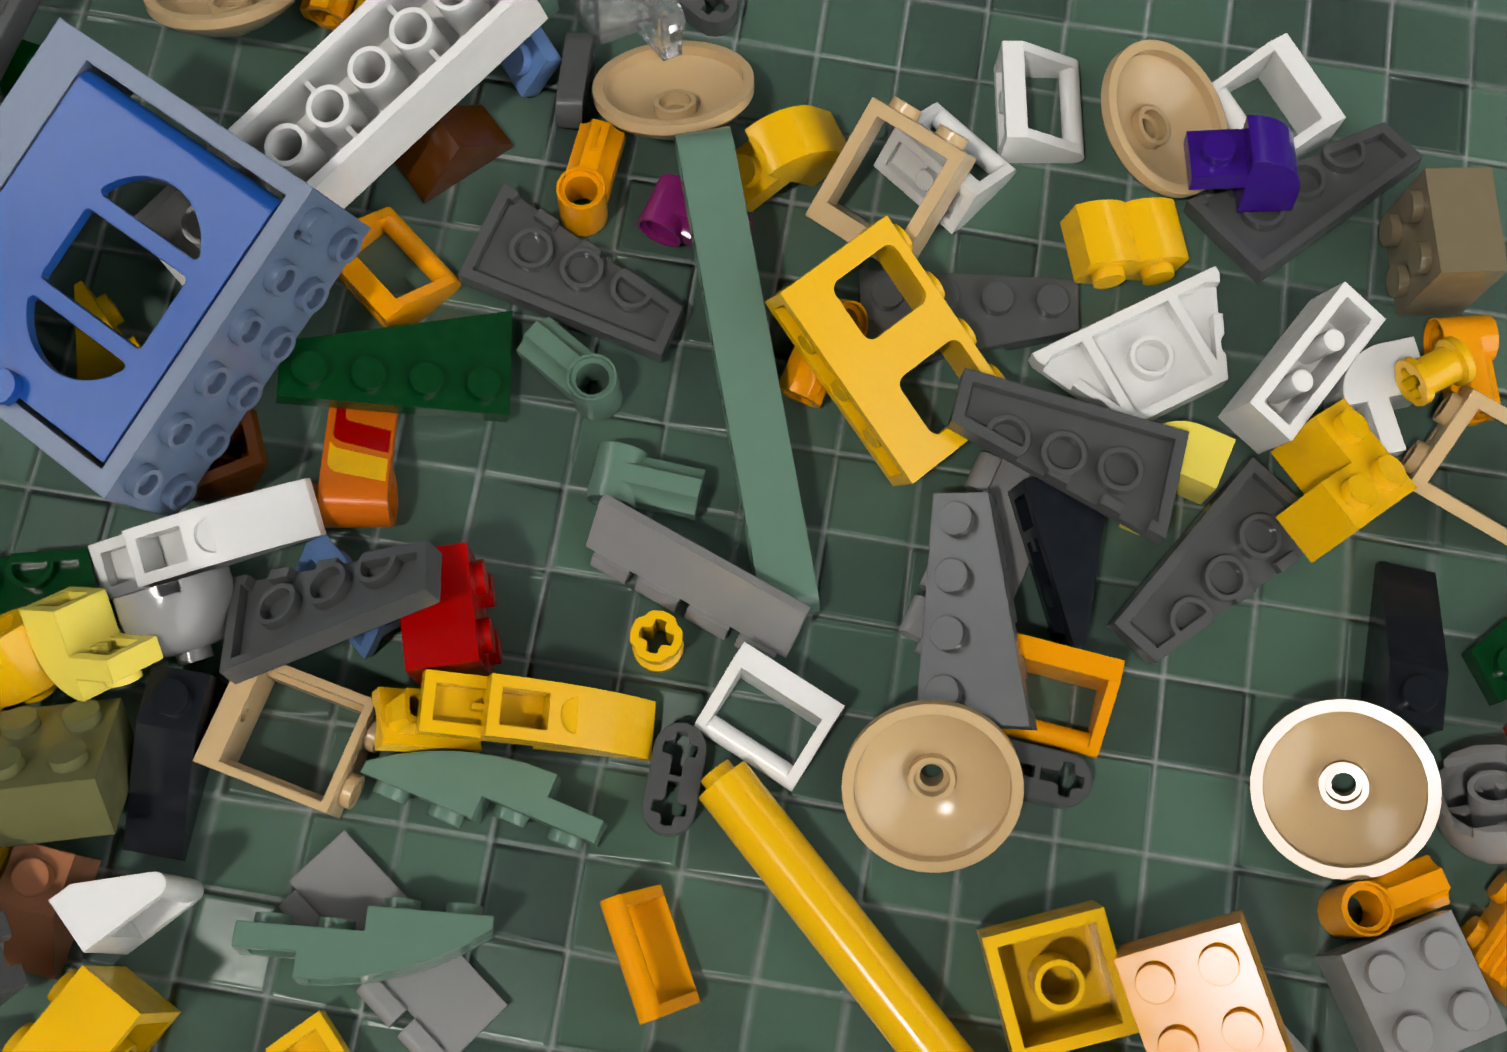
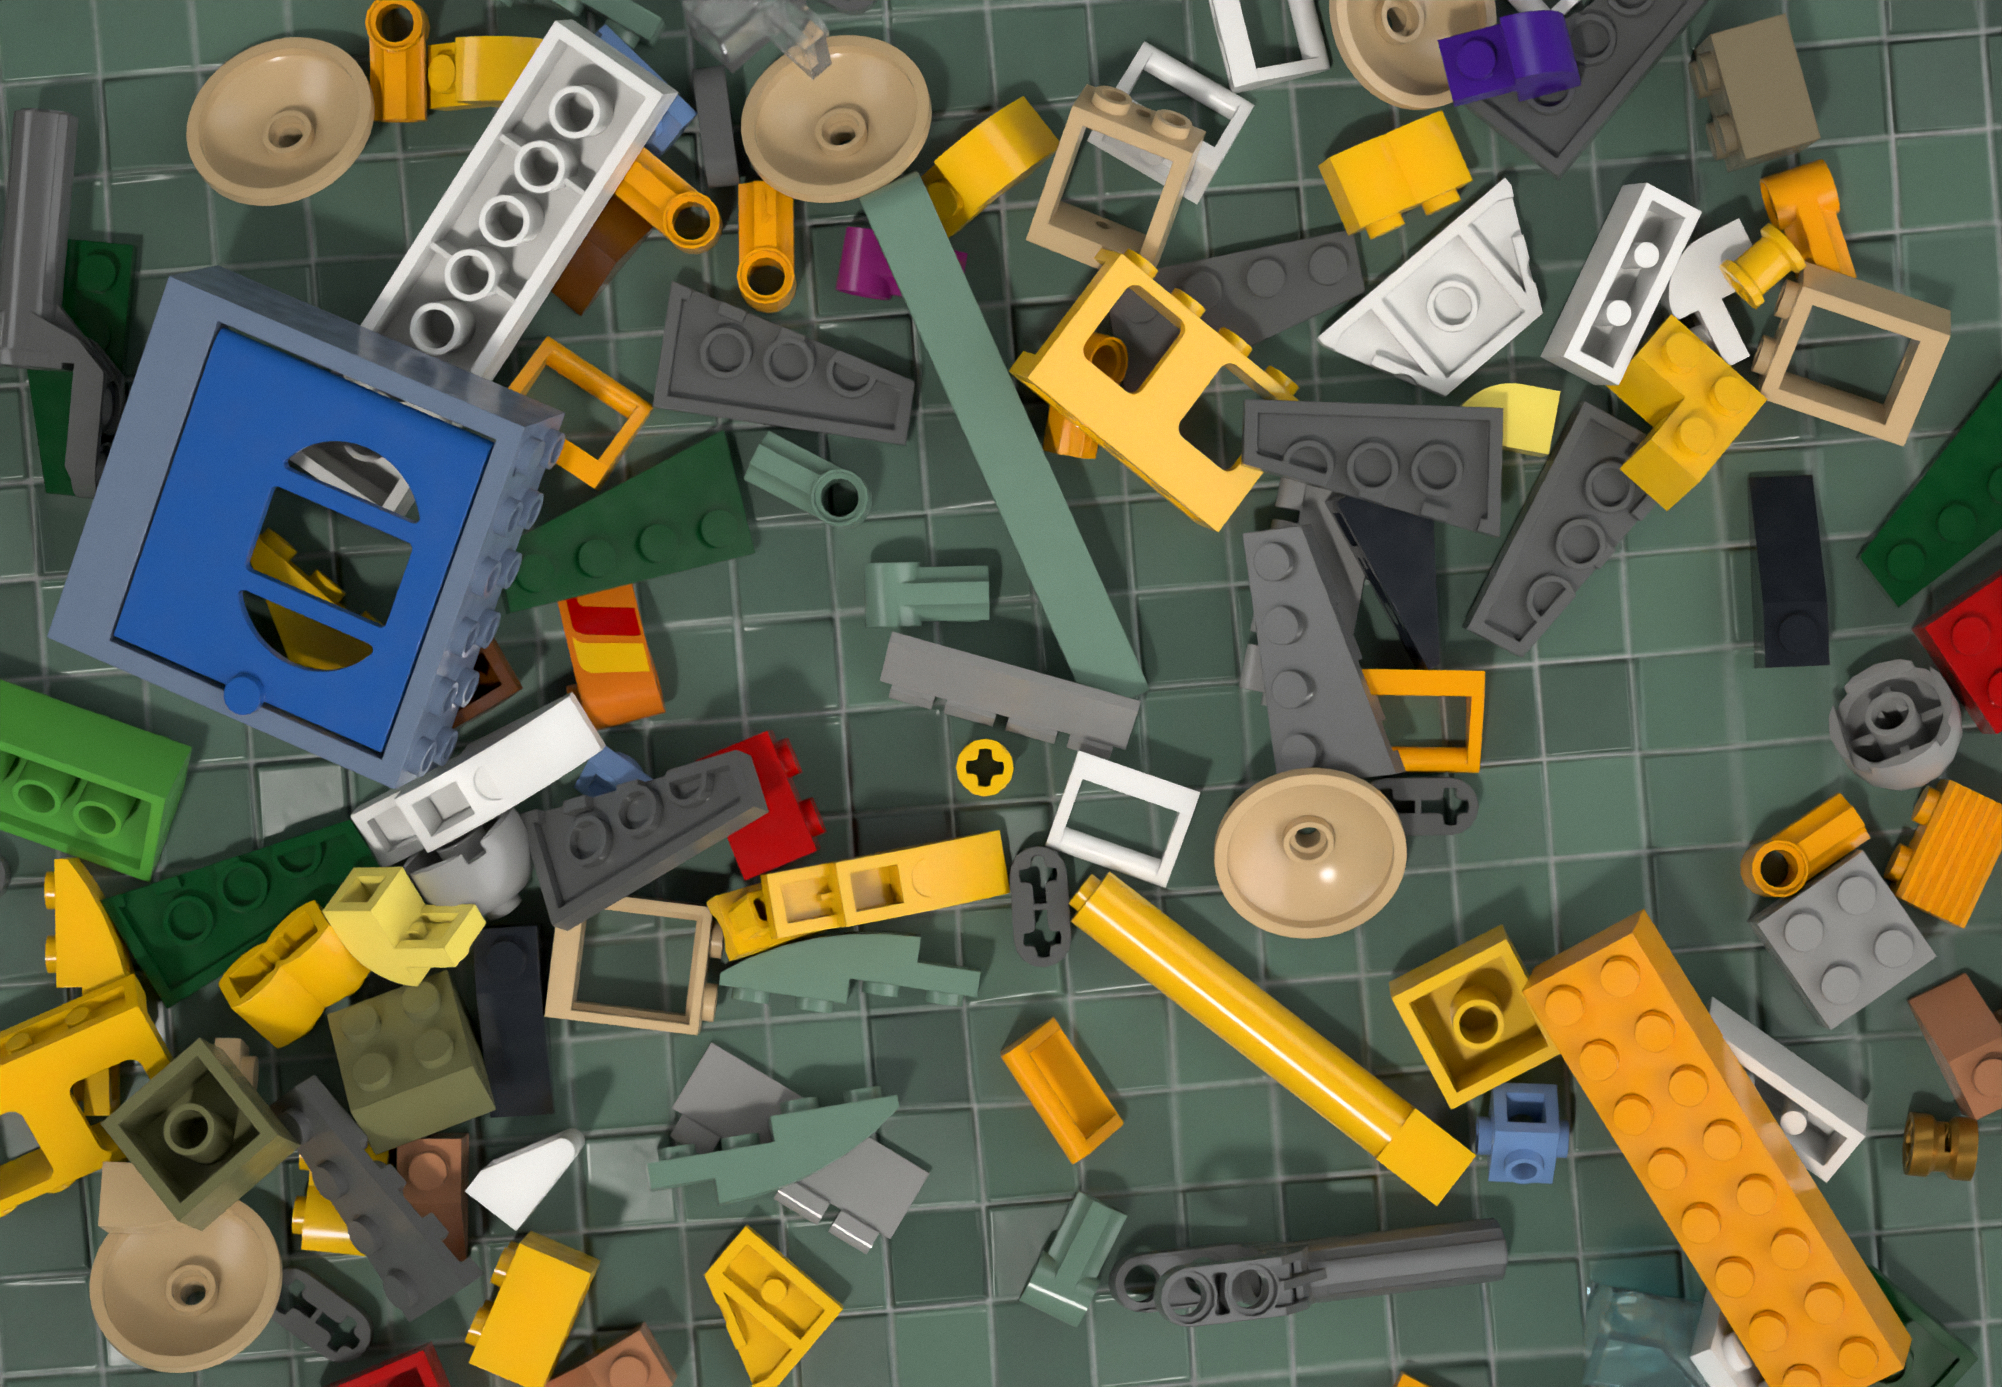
camera: 15 degrees left, 15 degrees up
tan dish [1250,698,1442,880] -> none
none -> light orange piece [613,147,723,254]

